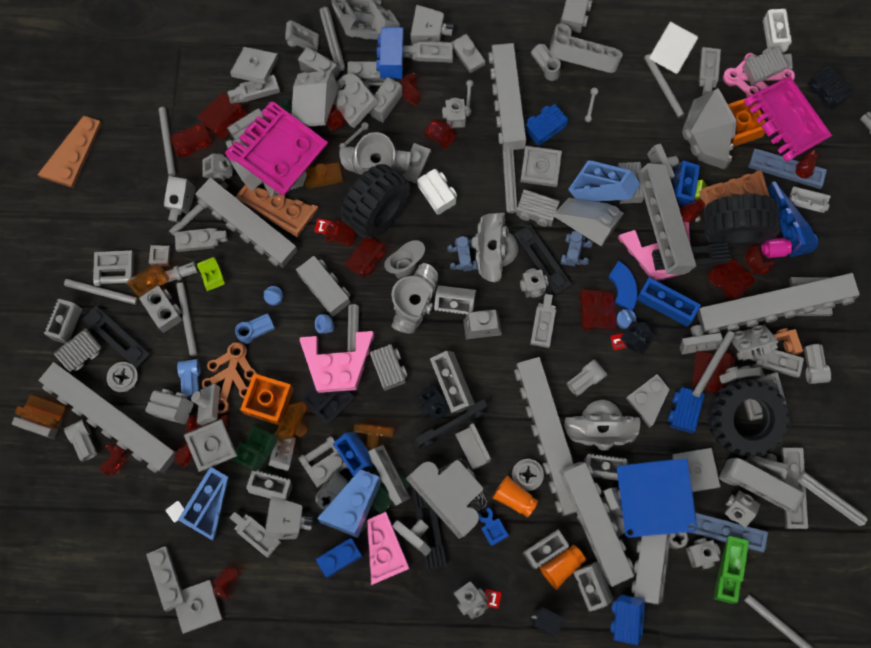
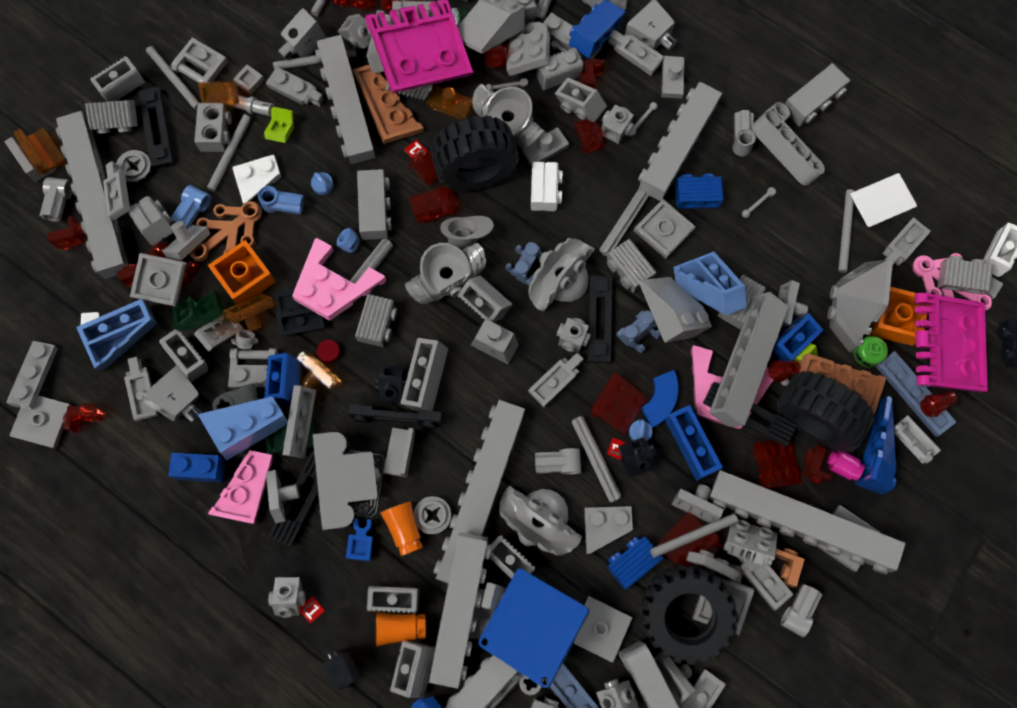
camera: 30 degrees right, 0 degrees up
none -> light grey hinge [103,161,130,220]
none -> light grey plate [231,330,258,349]
none -> white wing [232,155,281,204]
none -> dark red tile [317,340,340,363]
none -> light grey brick [555,78,607,122]
none -> light grey axle [572,416,621,502]
none -> bright green head [853,336,888,368]

